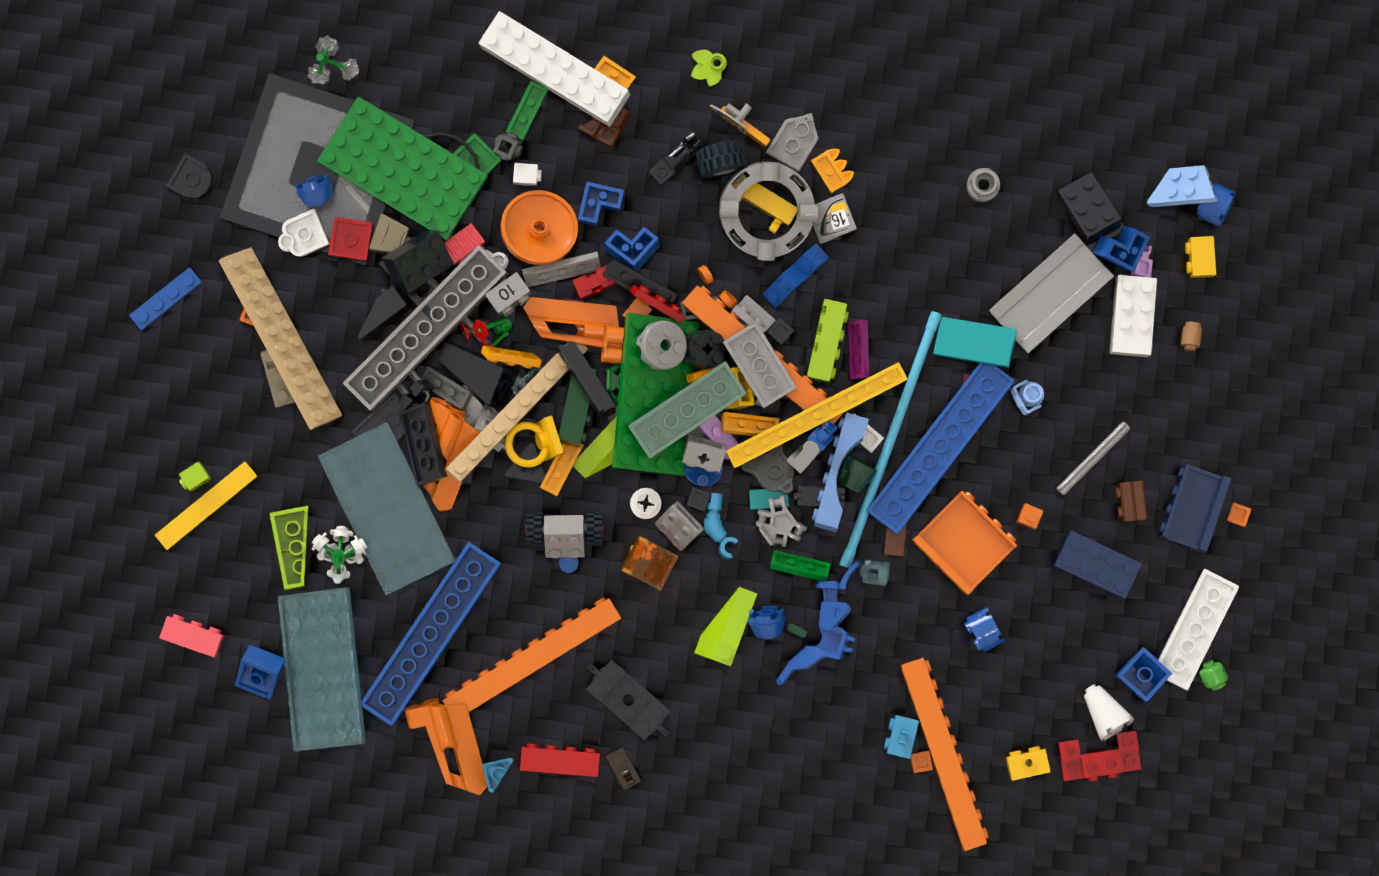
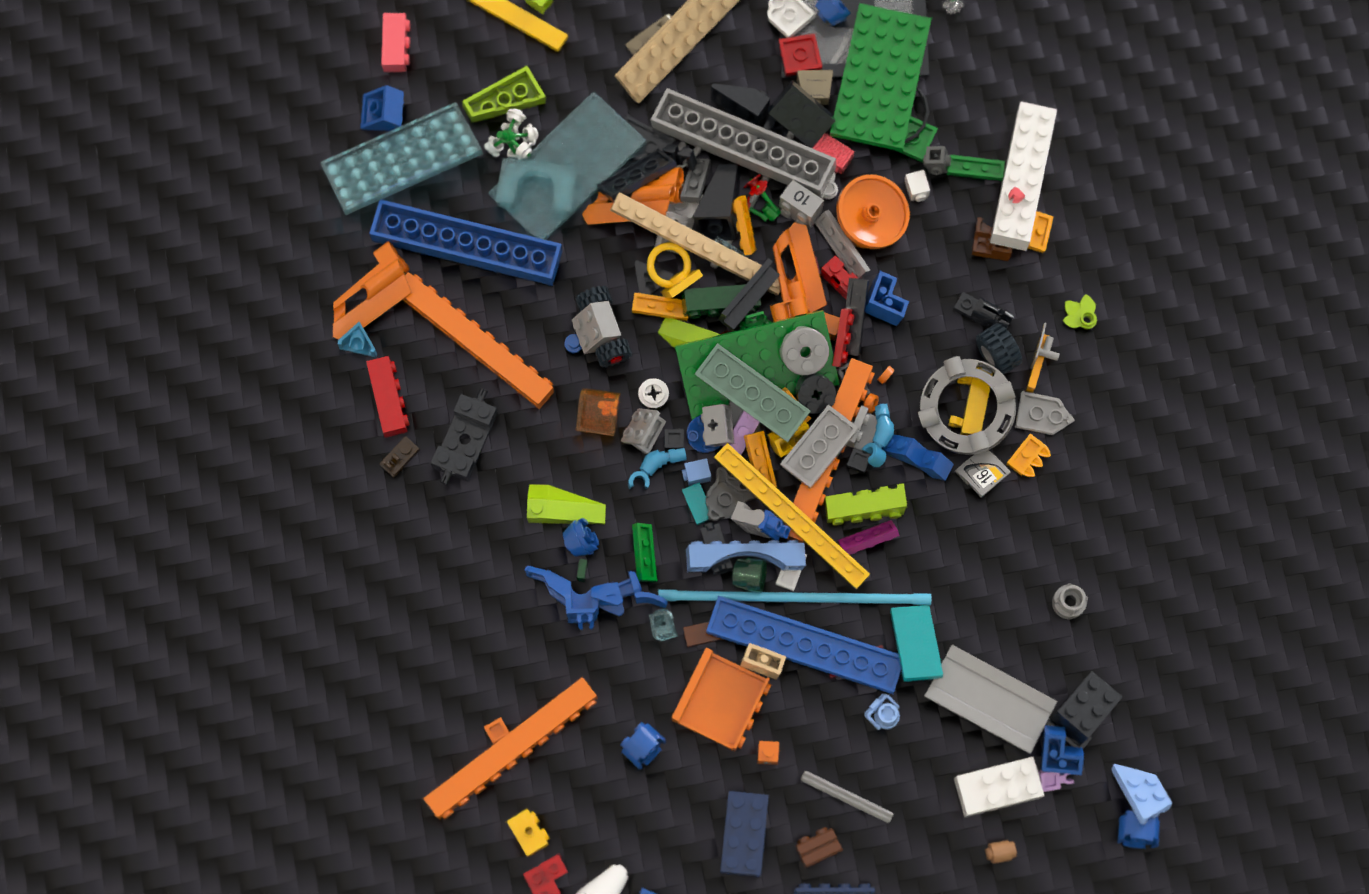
camera: 70 degrees right, 10 degrees down
blue brick [578,182,625,226] -> none
light grey piece [756,495,807,547] -> none
dark azure brick [884,715,919,759] -> none
yellow brick [1185,236,1216,278] -> none
none -> clear light blue arch [495,157,578,216]
none -> medium blue brick [682,458,711,486]
none -> tan brick [740,643,786,680]
none -> dark azure piece [862,404,894,467]
none -> coral hinge [1008,187,1025,203]

